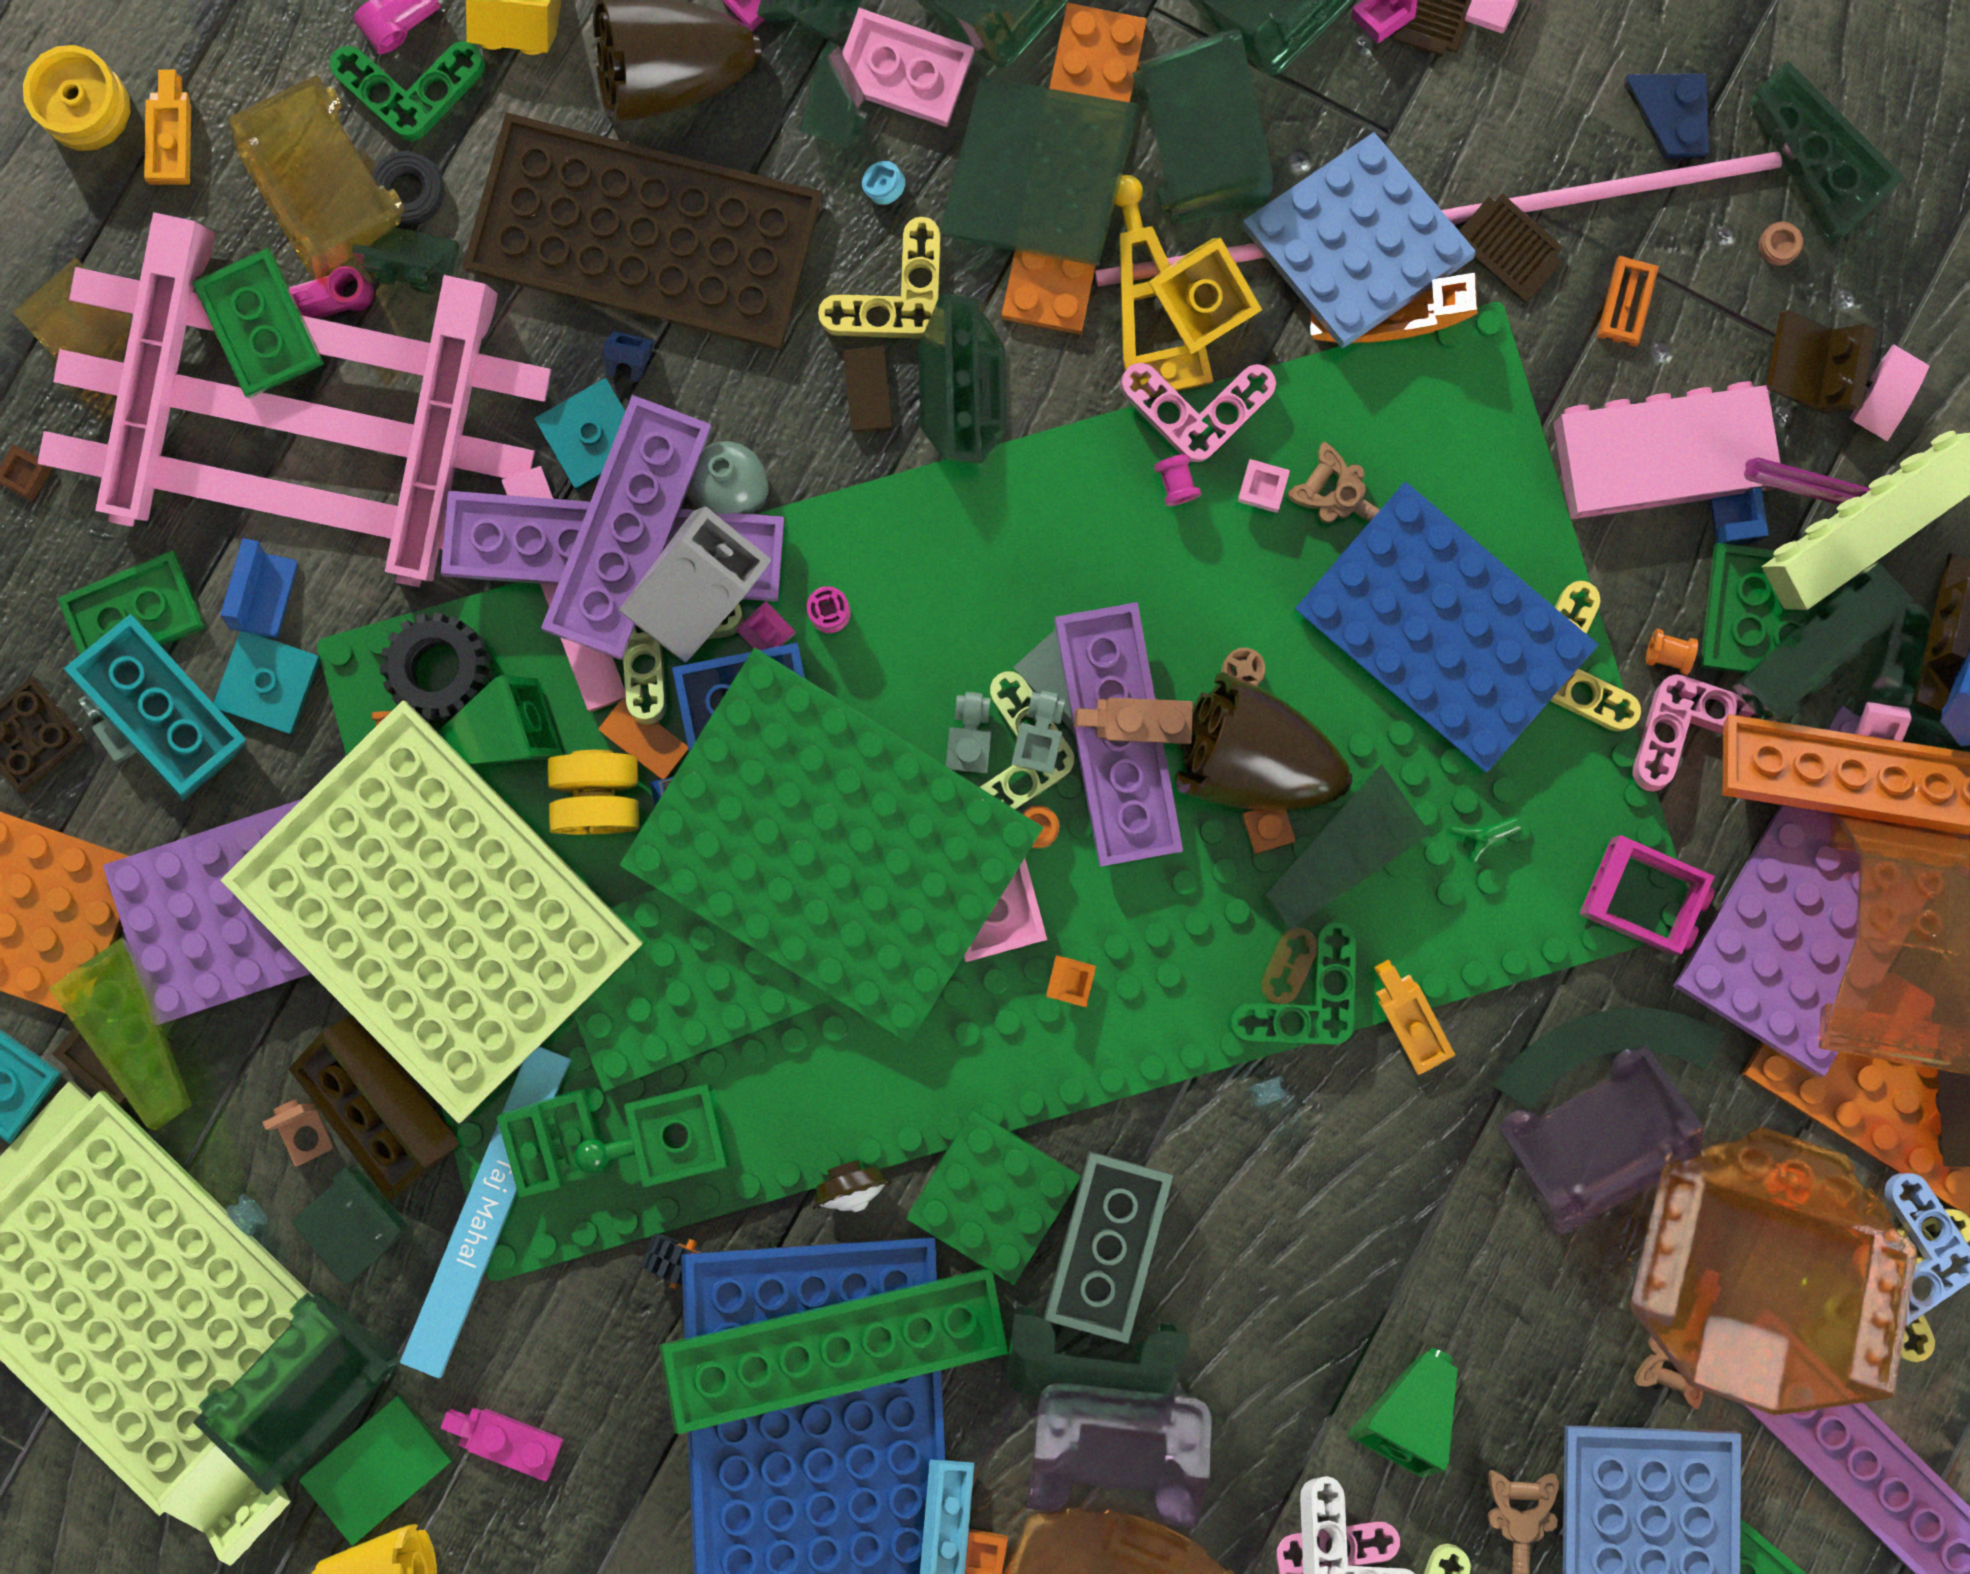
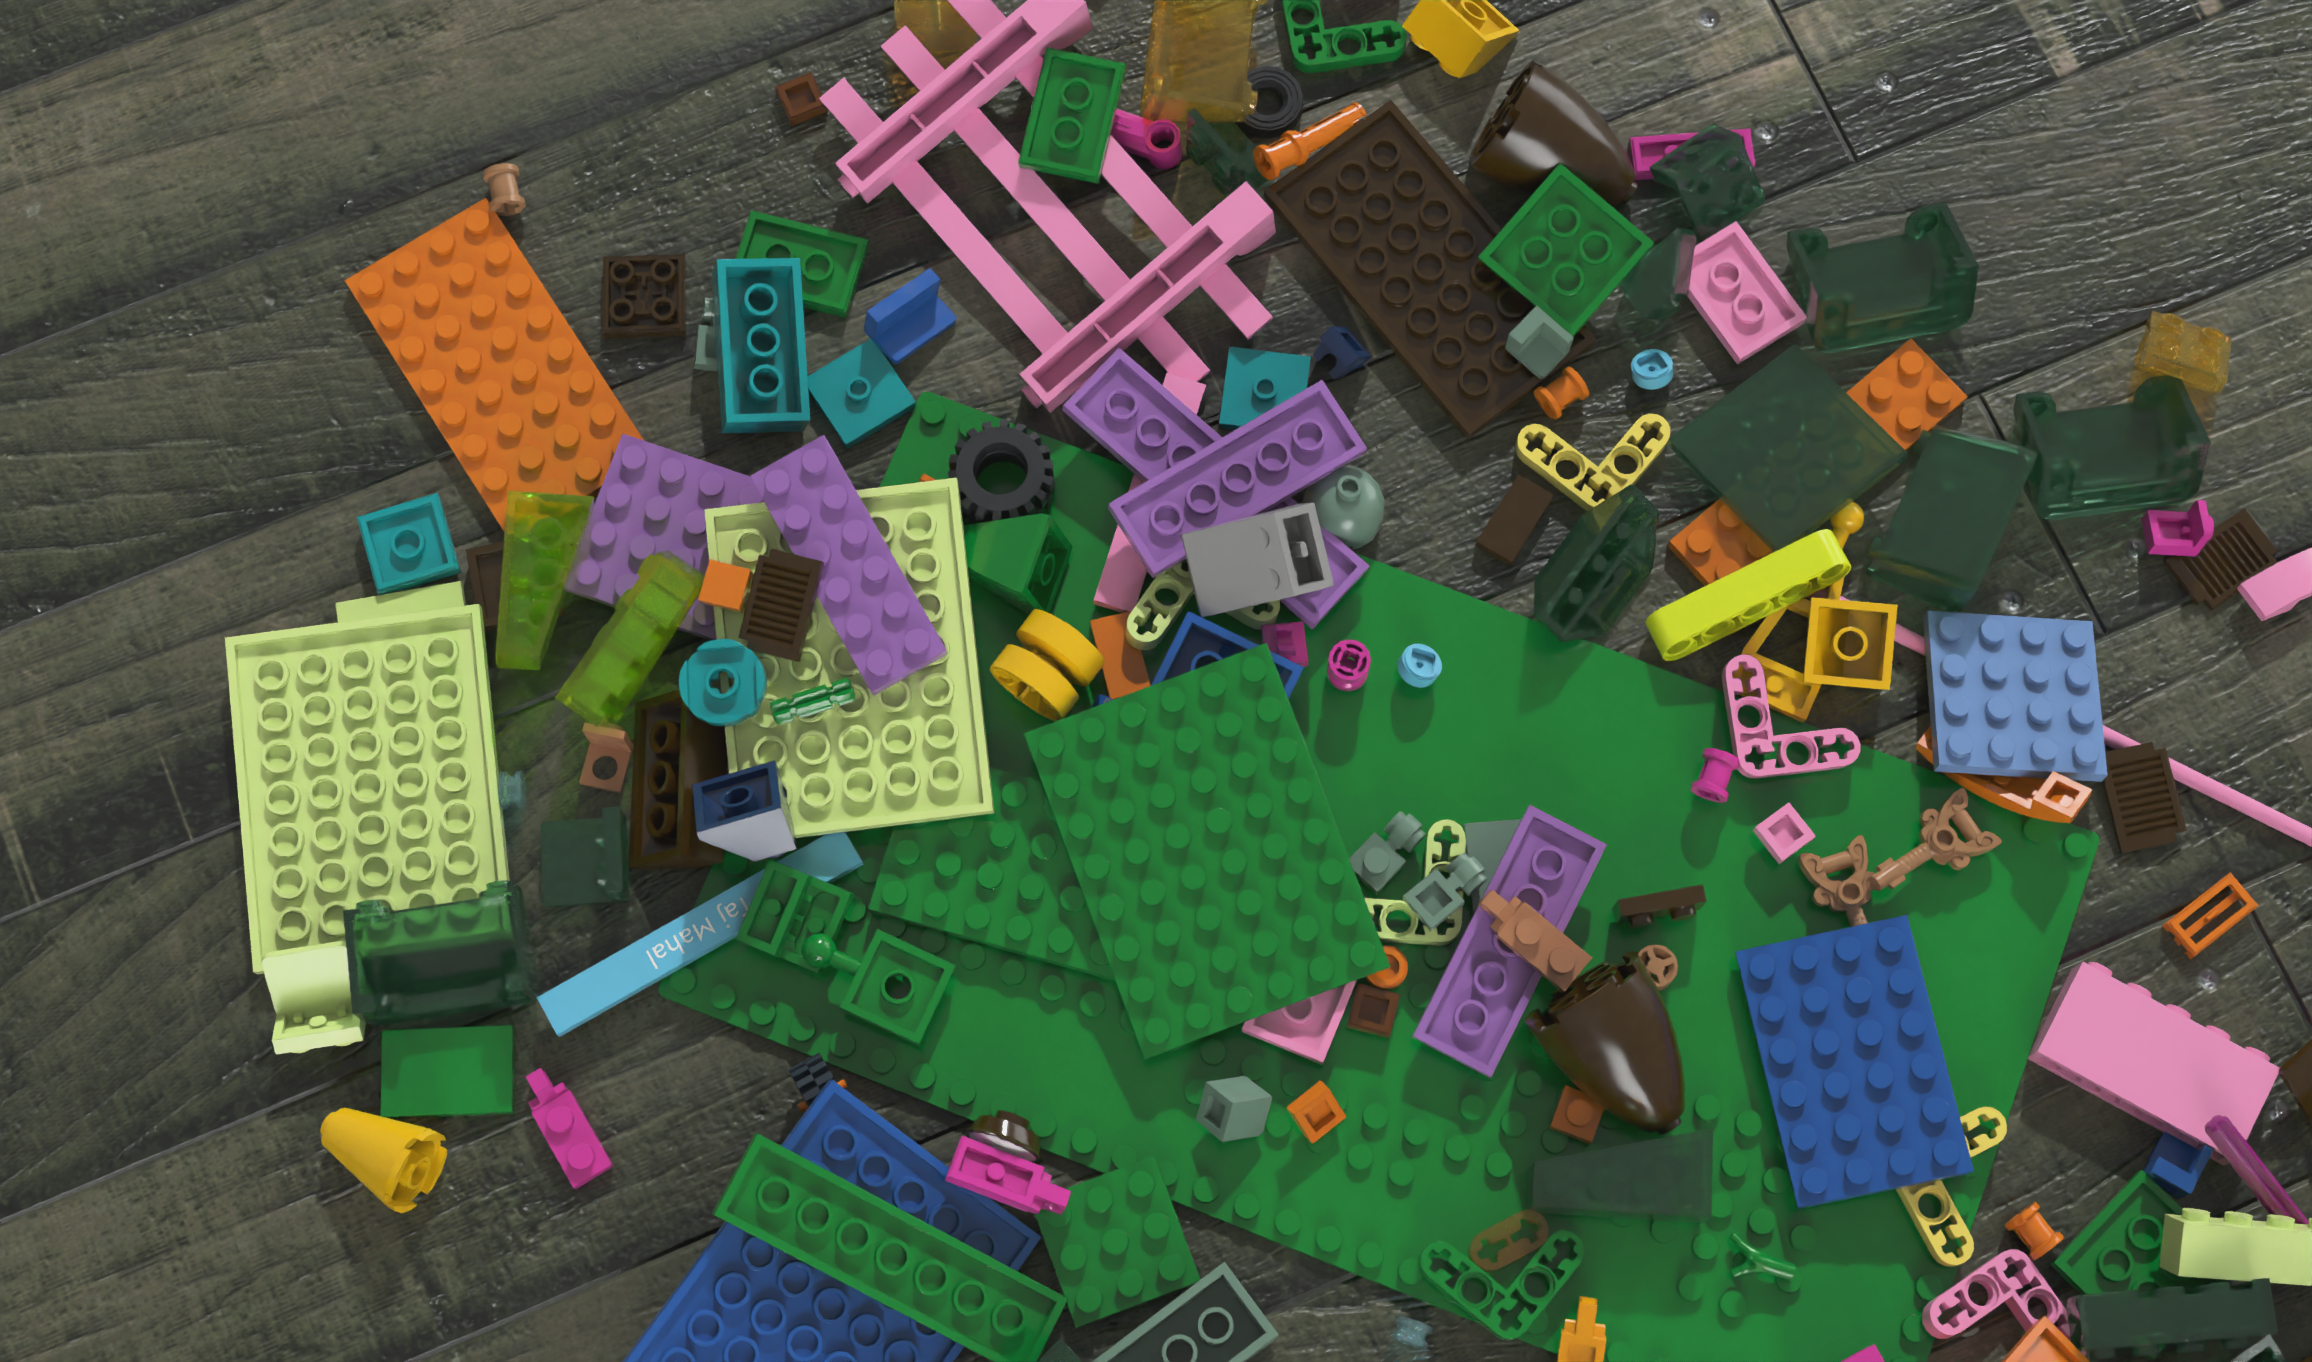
camera: 35 degrees right, 10 degrees down
none -> clear neon green wedge [555,550,705,727]
none -> teal plate [679,639,767,727]
none -> dark blue slope [692,760,797,861]
none -> orange tile [698,559,753,613]
none -> dark brown window [738,549,825,662]
none -> medium lavender plate [750,435,948,696]
none -> green axle [770,678,855,725]
none -> dark pink hinge [944,1136,1071,1215]
none -> sand green panel [1196,1076,1272,1142]
none -> orange pin [1253,102,1367,180]
none -> reddish brown tile [1347,983,1400,1038]
none -> medium azure tile [1397,644,1442,688]
none -> green plate [1478,163,1654,337]
none -> sand green panel [1505,306,1574,379]
none -> orange bush [1534,366,1589,420]
none -> dark brown plate [1612,884,1707,929]
none -> neon yellow beam [1645,529,1851,661]
none -> medium nougat piece [1869,788,2002,891]

